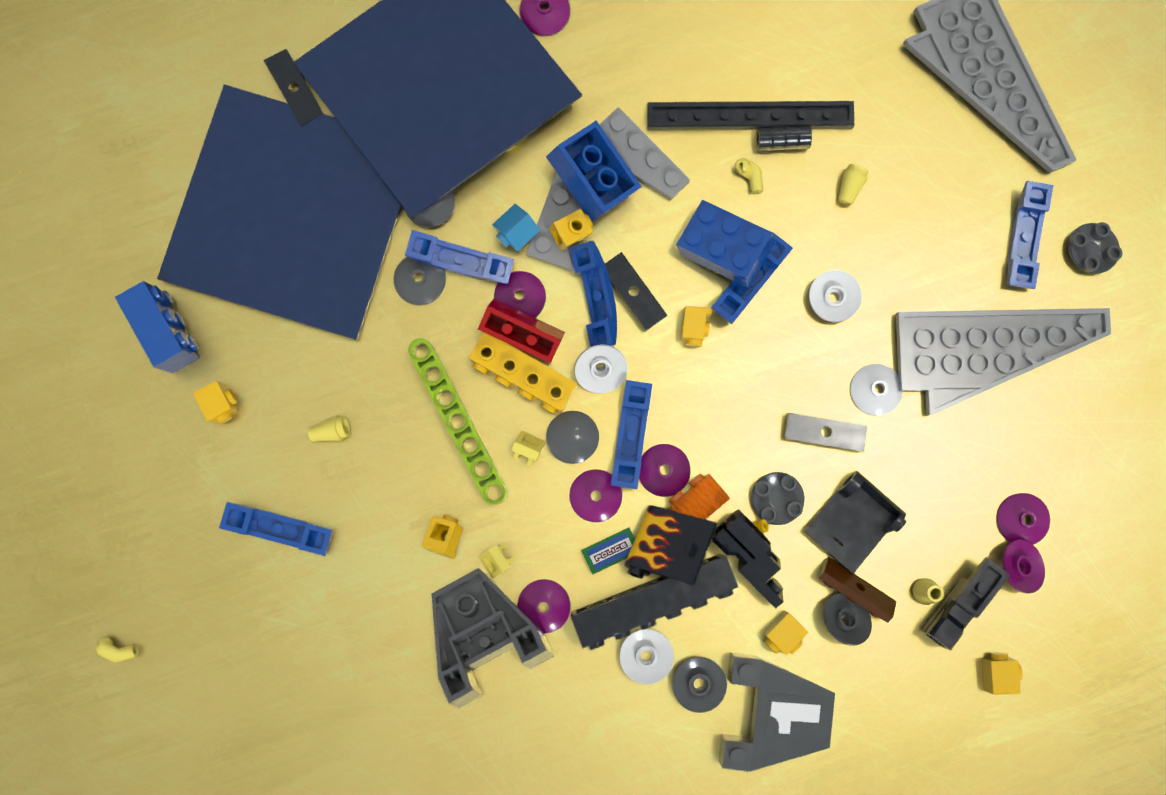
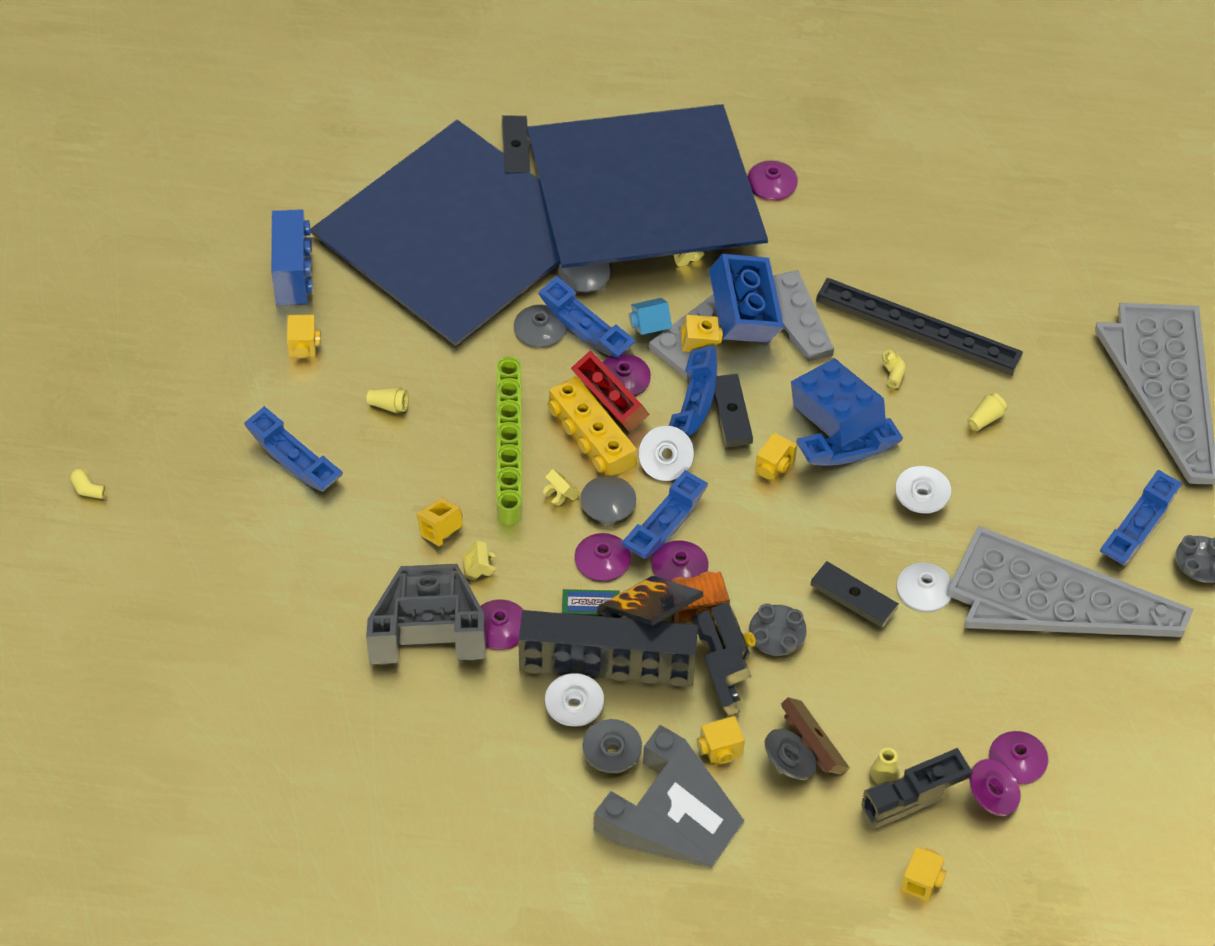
camera: 25 degrees right, 30 degrees down
black axle [756,124,812,151] -> none
black door [803,470,907,574] -> none

